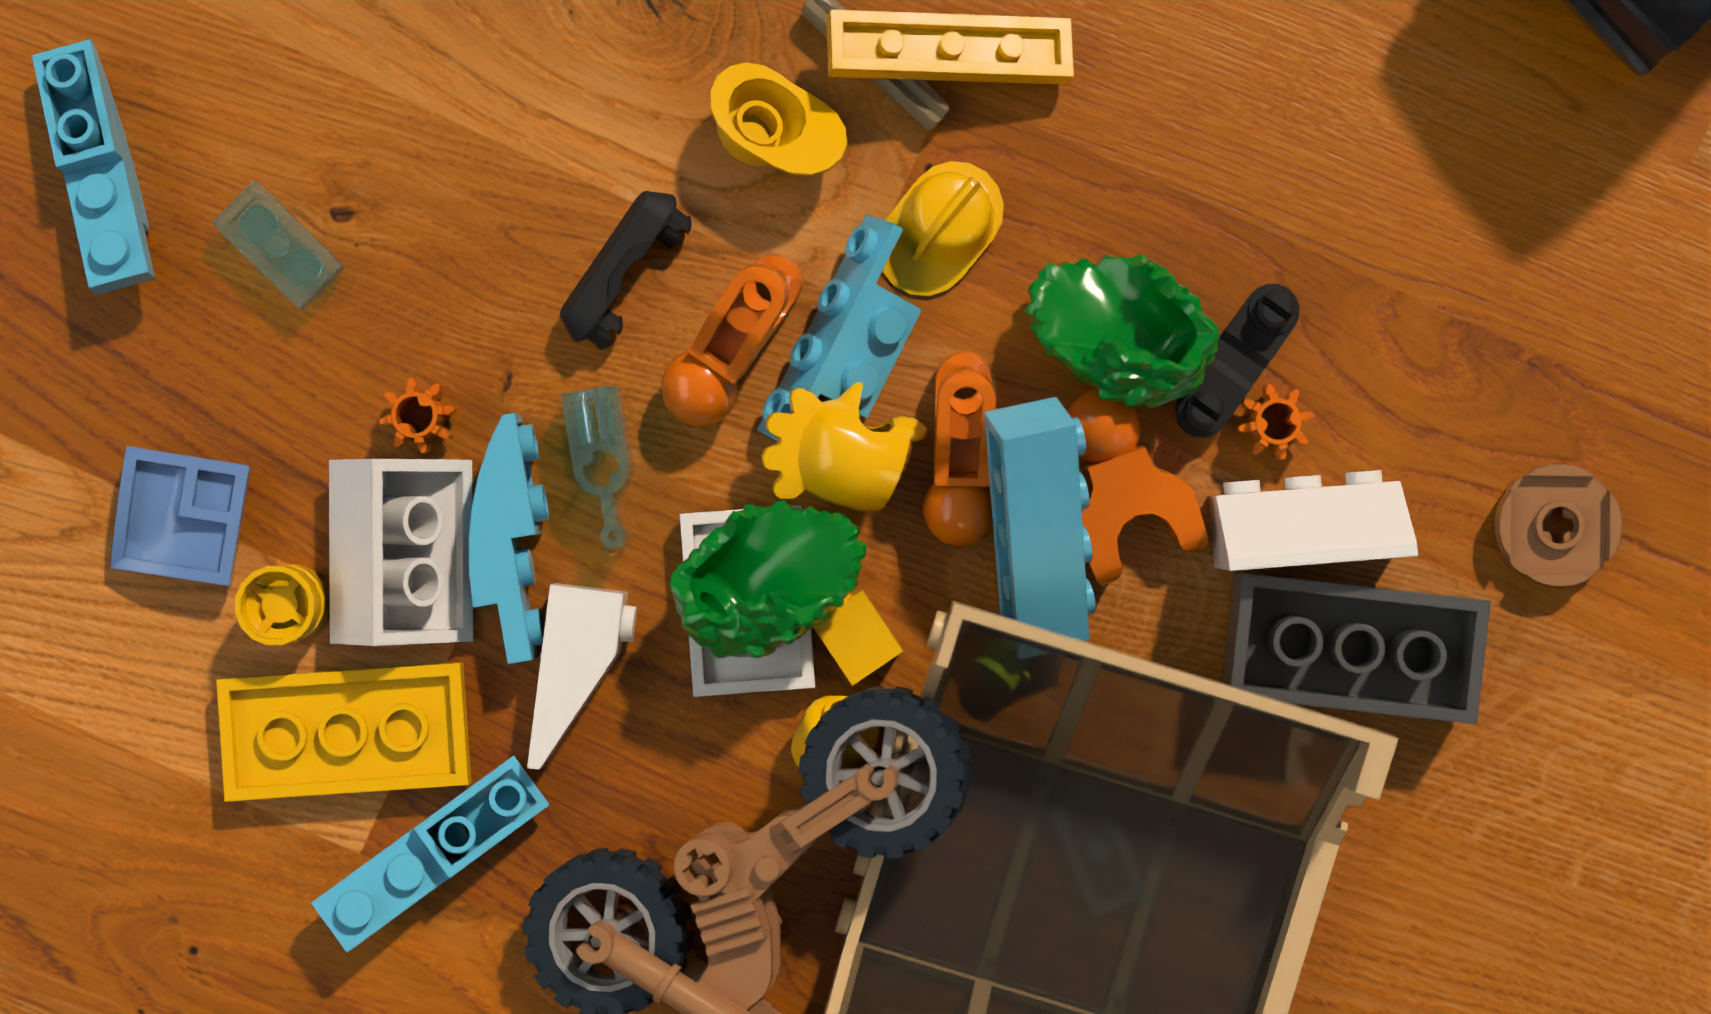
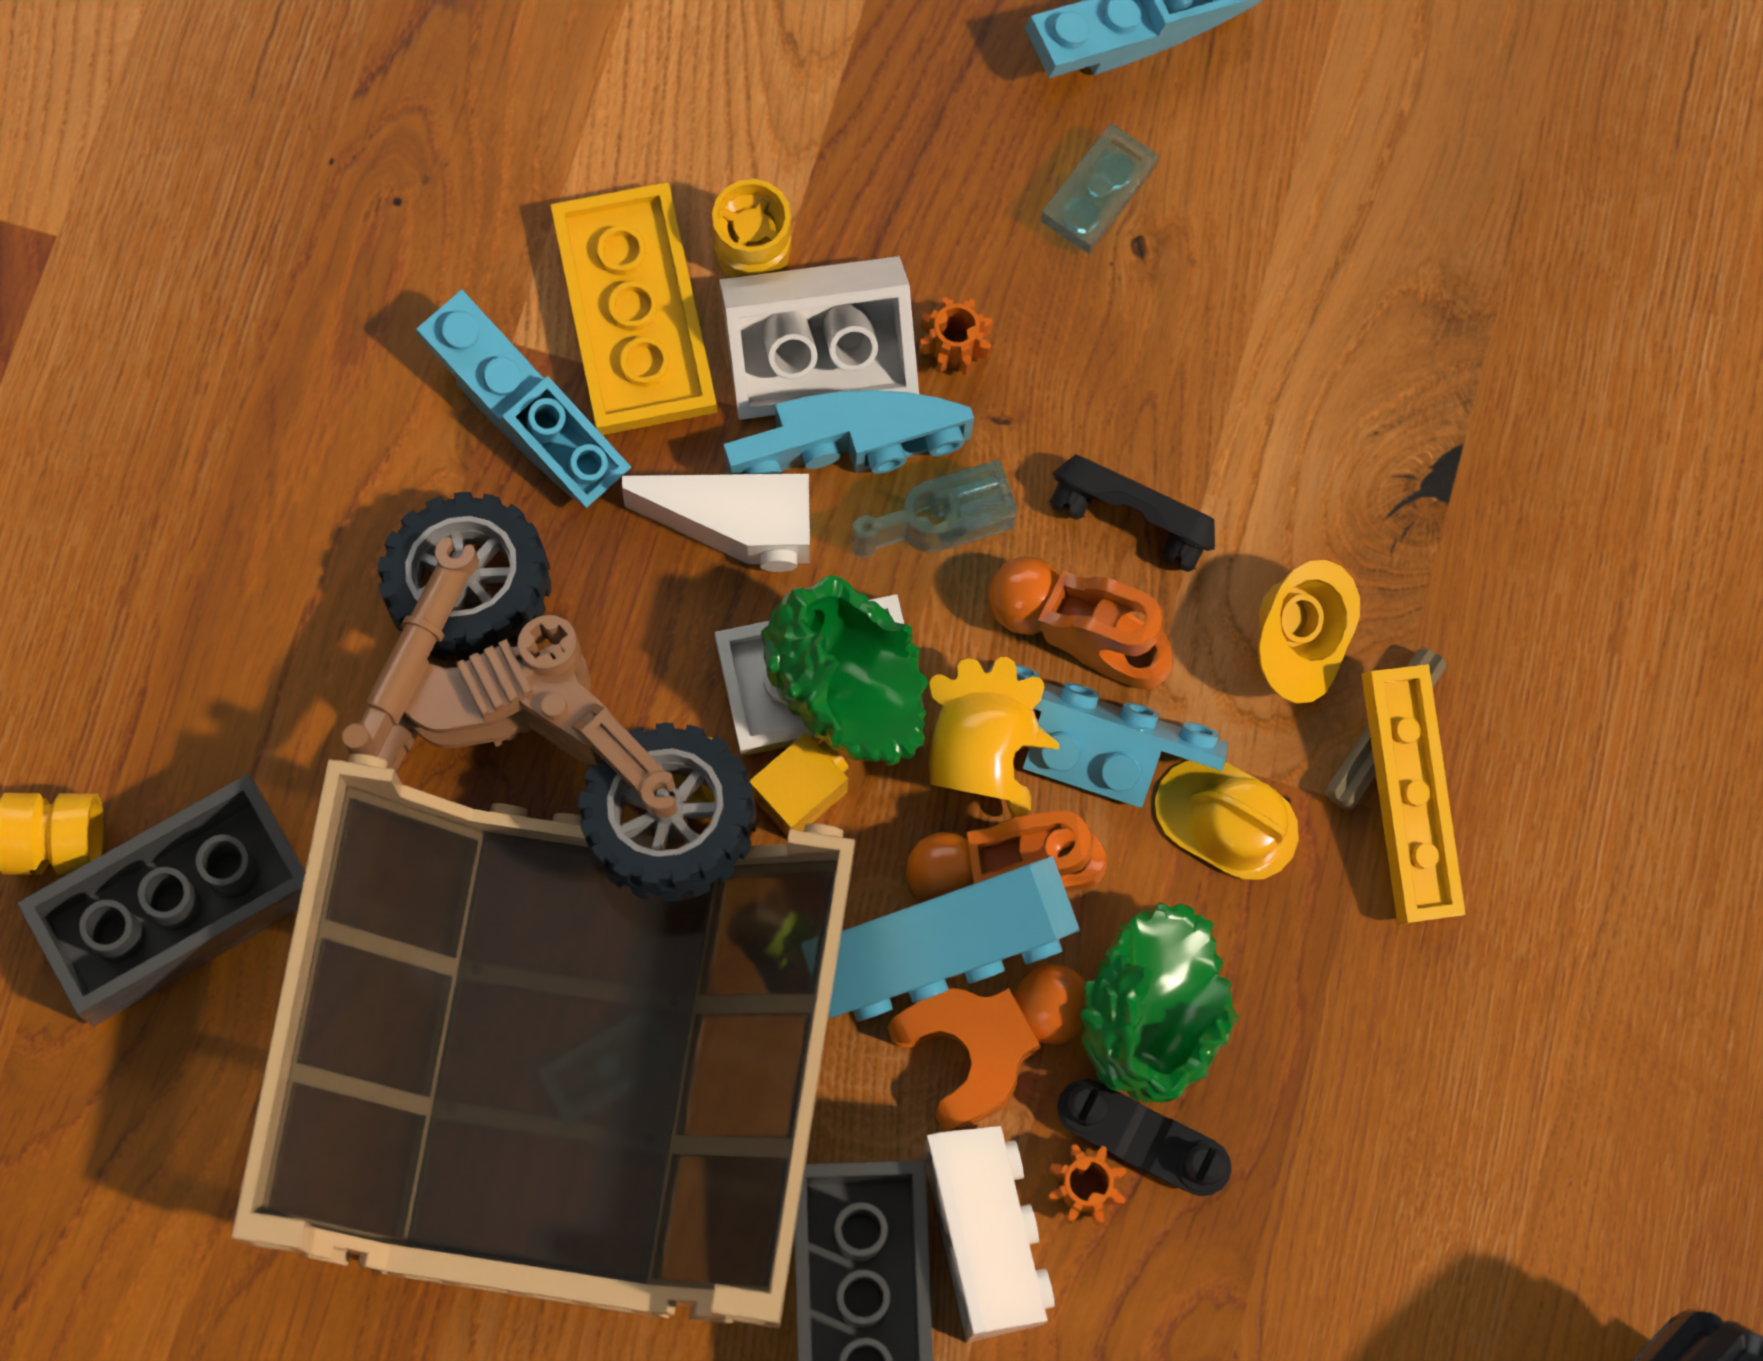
camera: 75 degrees right, 15 degrees down
medium blue plate [110,446,252,587] -> none

